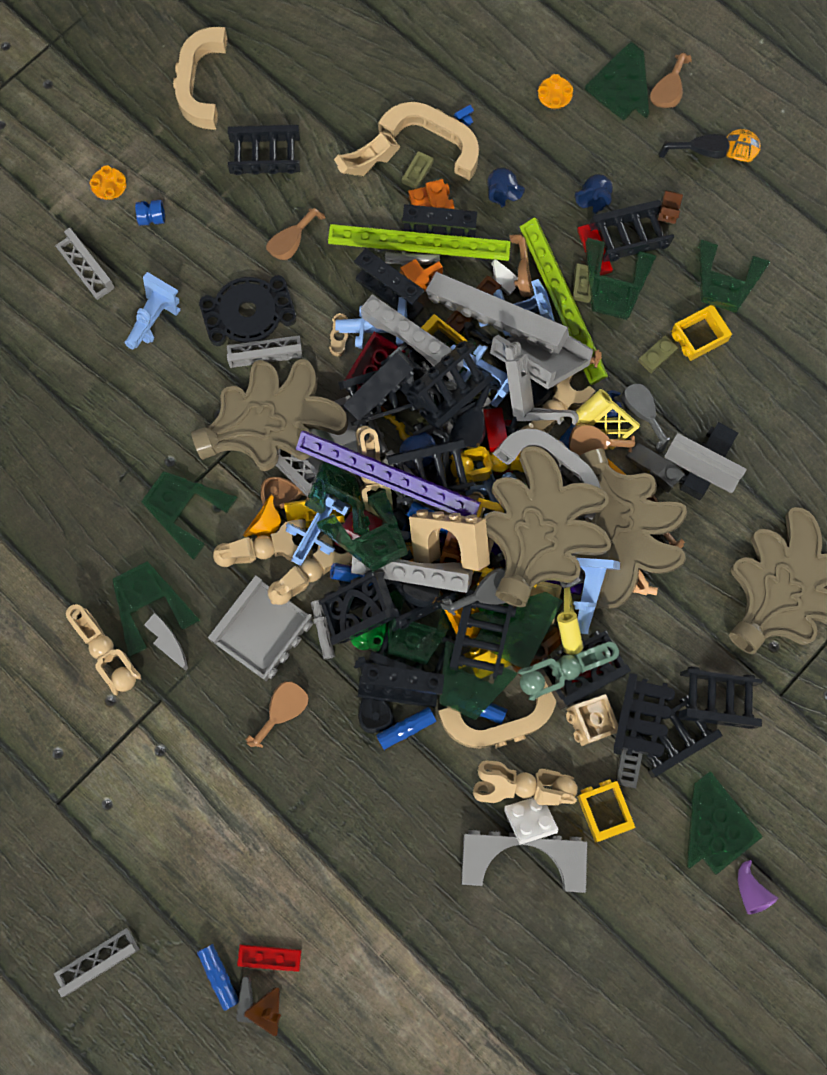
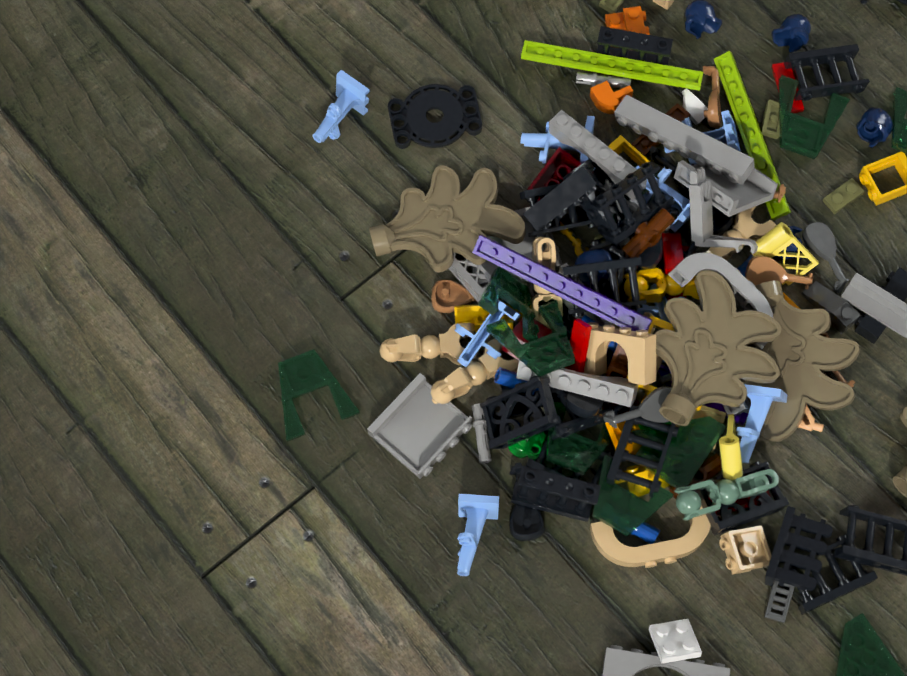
camera: 10 degrees right, 5 degrees down
light grey fence [55,228,115,300] -> none
tan piece [66,604,141,696] -> none
blue wheel [135,200,165,226] -> none
clear green wing [141,471,238,560] -> none
light grey slope [144,613,188,671] -> none
light grey fence [227,335,303,368] -> none
light orange hat [243,494,281,537] -> none
medium nougat piece [245,681,308,748] -> none
medium nougat piece [266,208,325,260] -> none
tan piece [329,313,348,356] -> none
black fence [354,248,424,322] -> none
blue axle [376,707,436,750] -> none
tan piece [473,761,577,805] -> none
yellow window [577,779,636,842] -> none
reddish brown brick [658,190,683,224] -> none
none -> light blue piece [457,494,499,576]
none -> red tile [566,319,592,373]
none -> reddish brown piece [622,208,675,258]
none -> dark blue hair [857,108,893,148]

